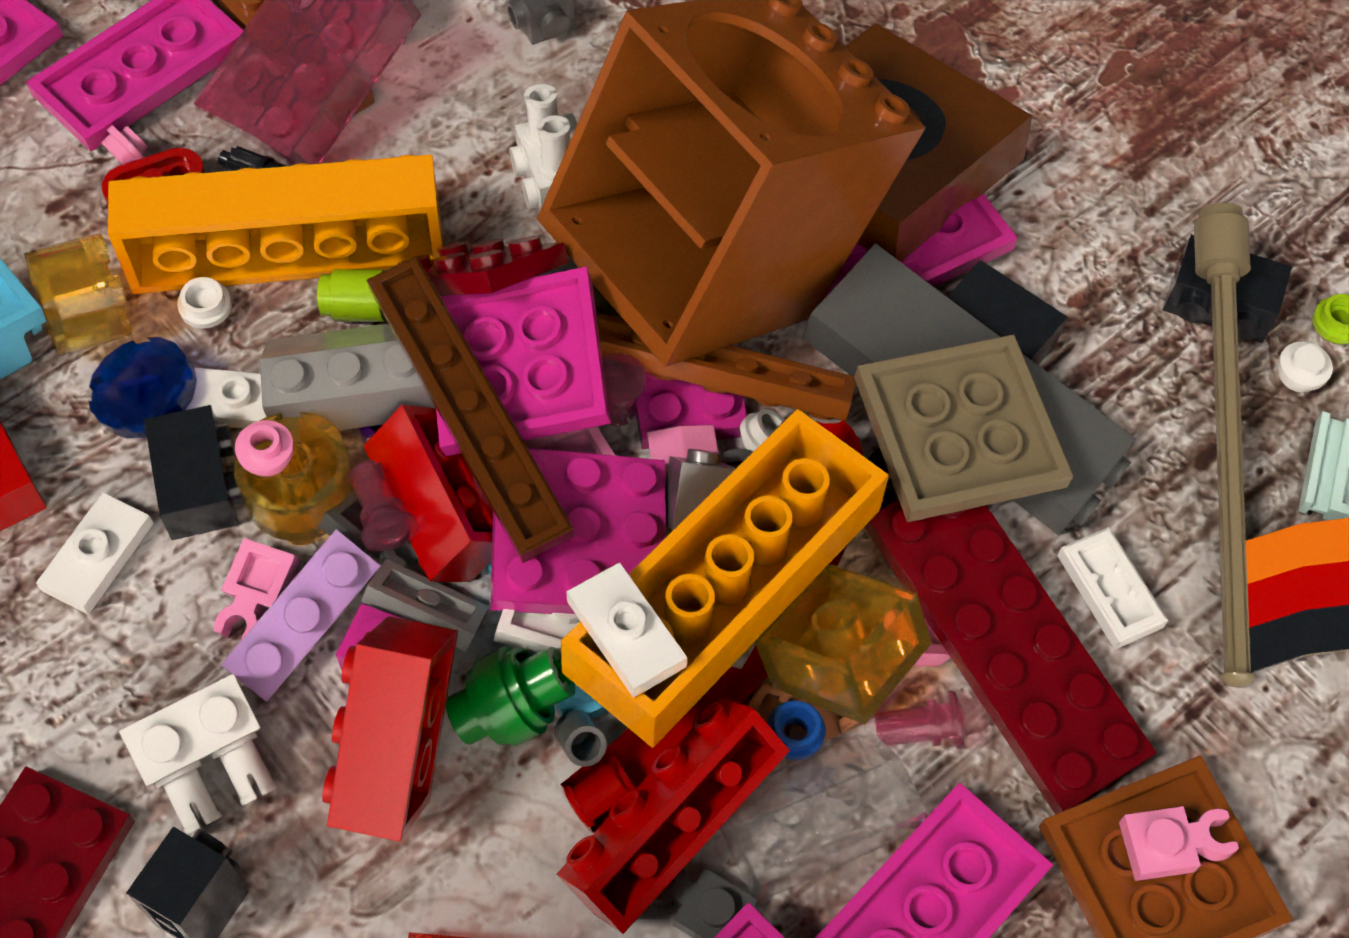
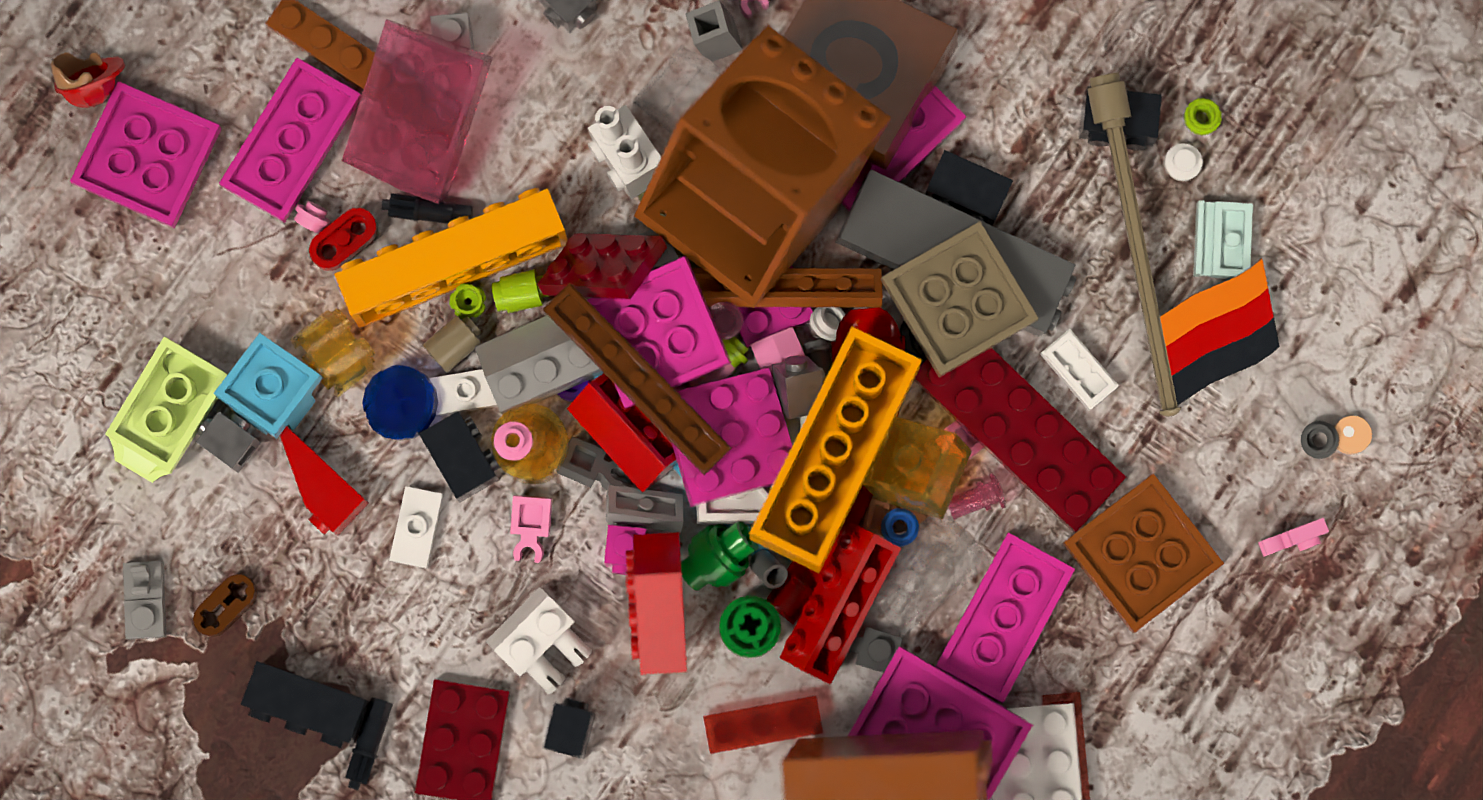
camera: 15 degrees left, 20 degrees up
white plate [177,277,232,329] -> none
lavender plate [221,529,381,702] -> none
clear pink pin [348,460,418,551] -> none
white plate [566,562,687,698] -> none
bright pink plate [1119,806,1239,881] -> none
none -> dark tan brick [422,315,482,373]
none -> lime plate [449,283,486,319]
none -> green piece [719,596,781,658]
none -> lime plate [720,334,749,368]

